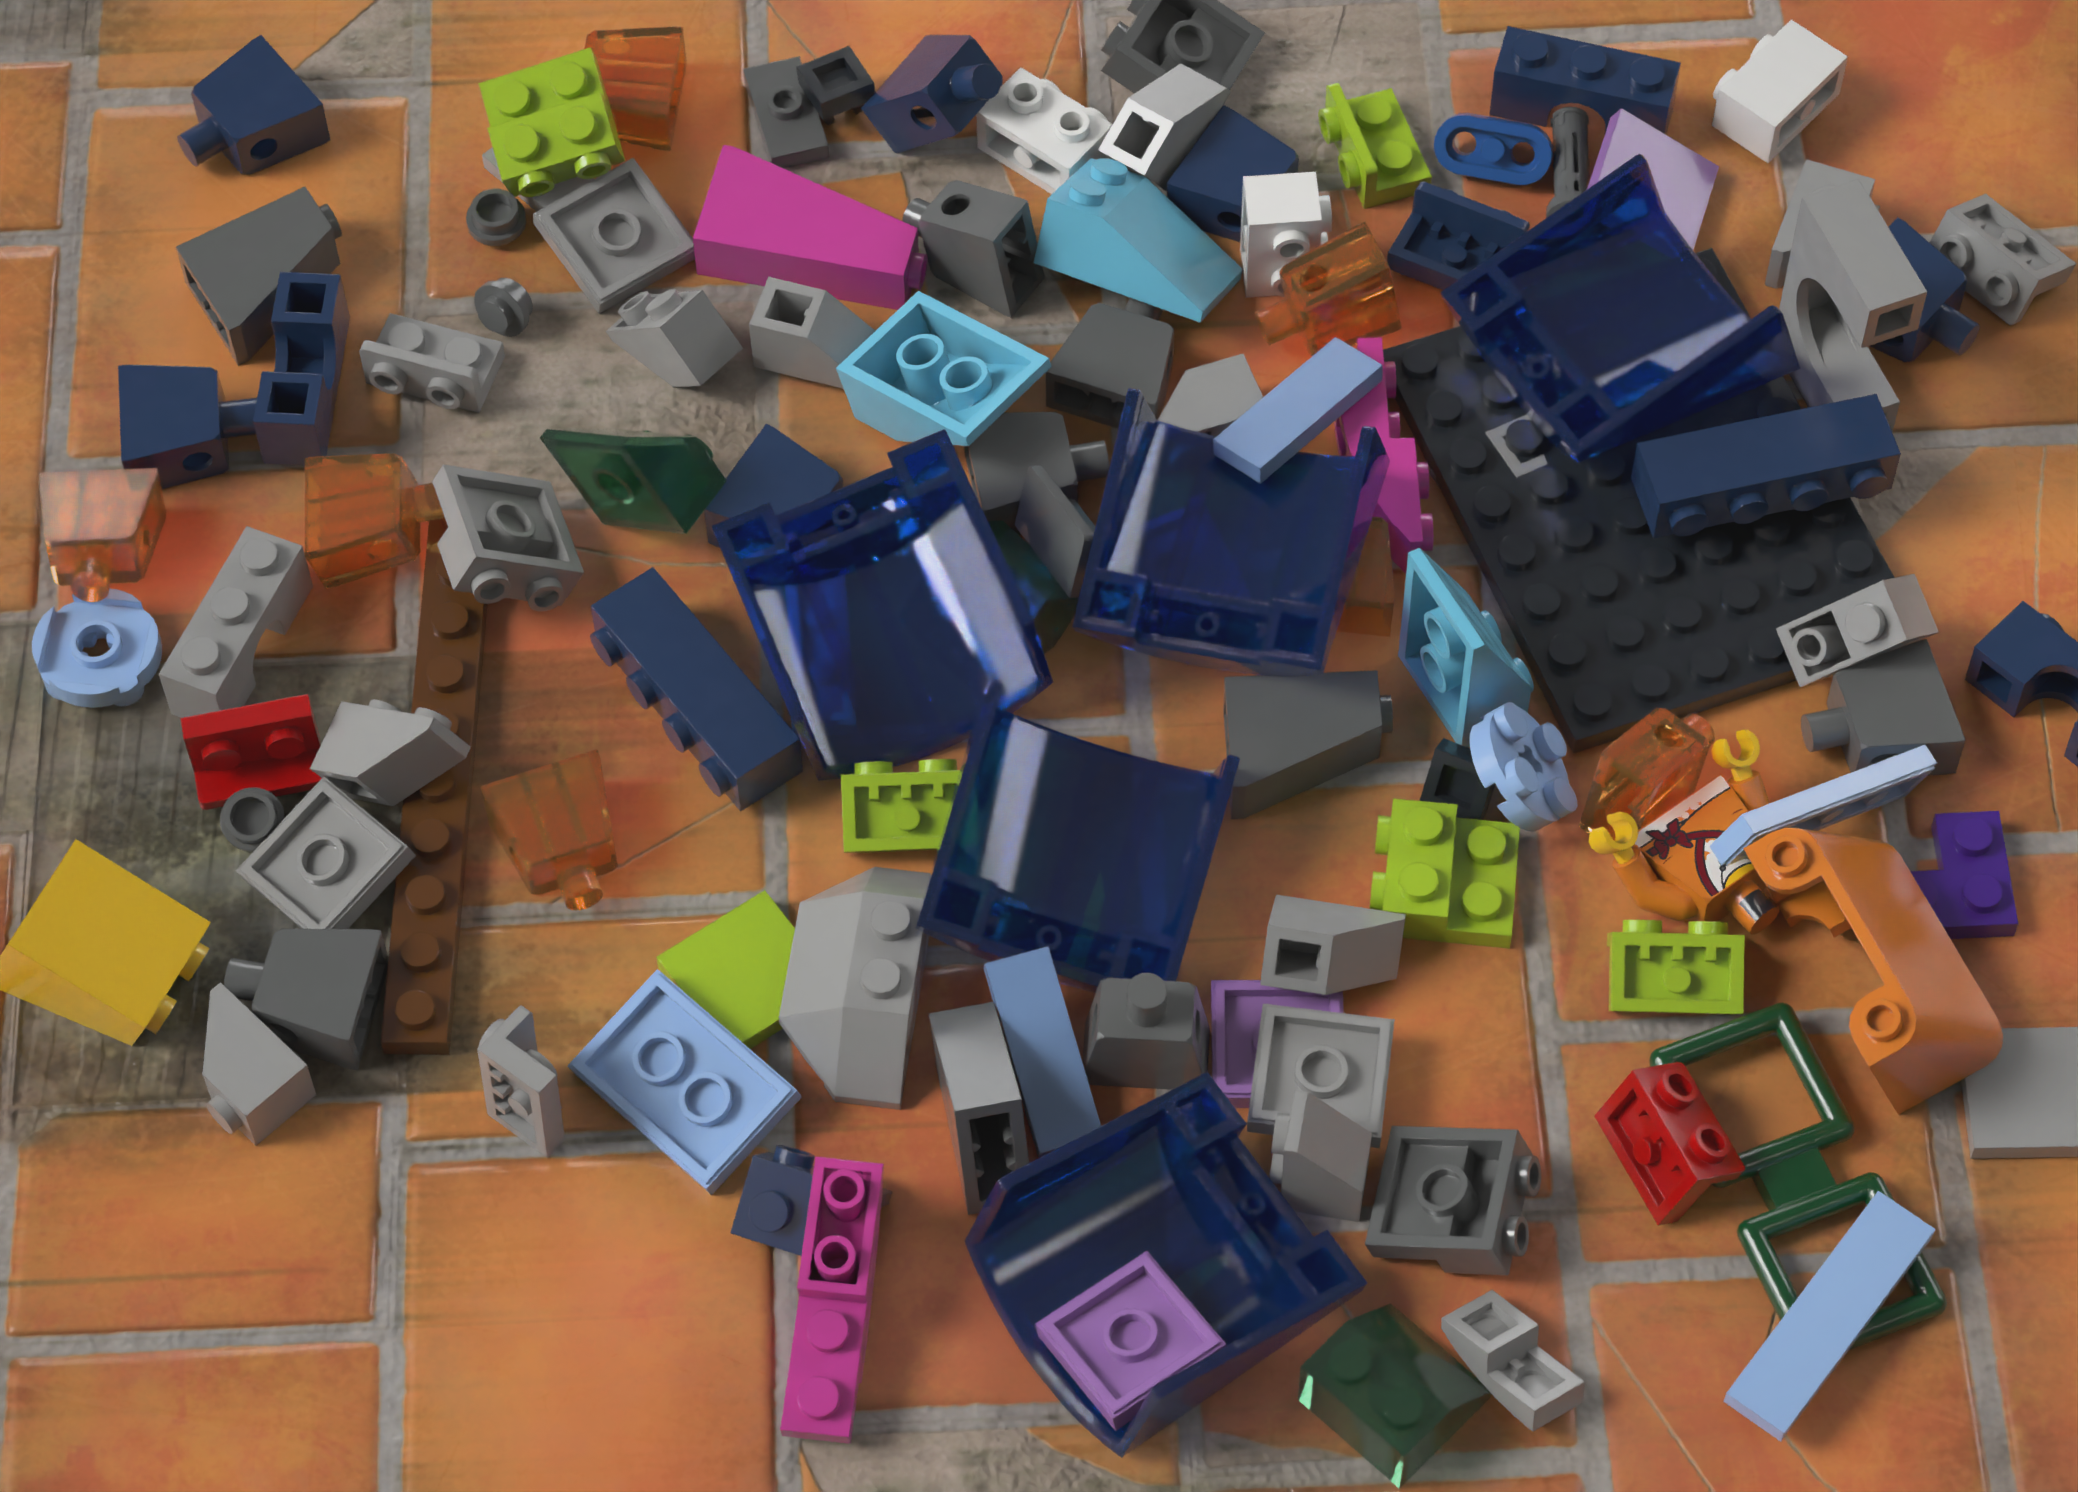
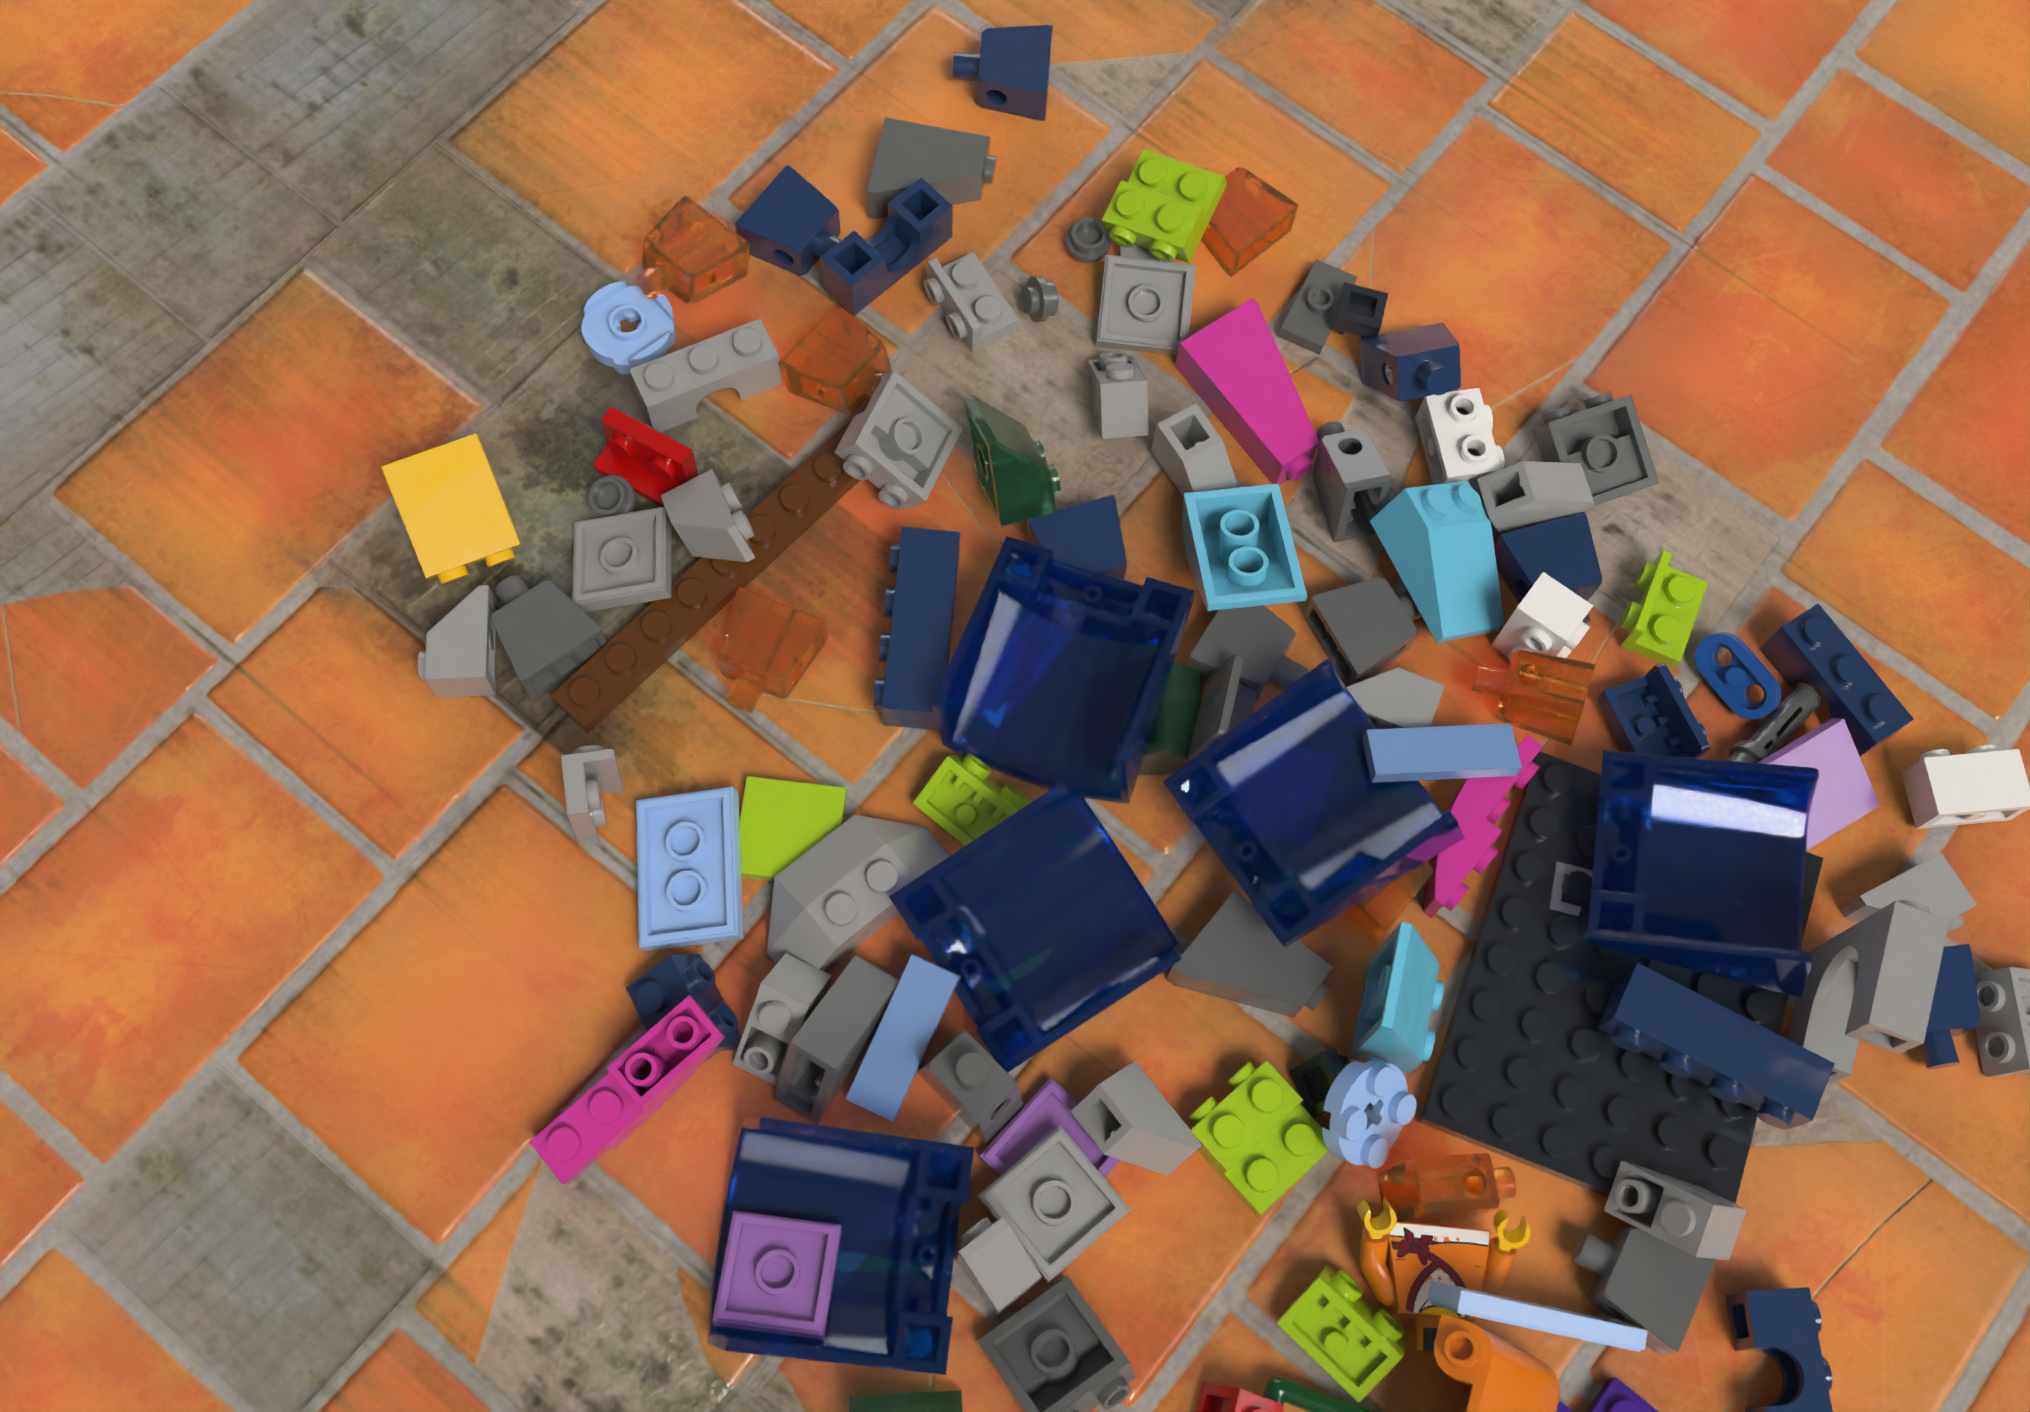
camera: 35 degrees right, 10 degrees up
none -> light grey slope [733,953,832,1086]

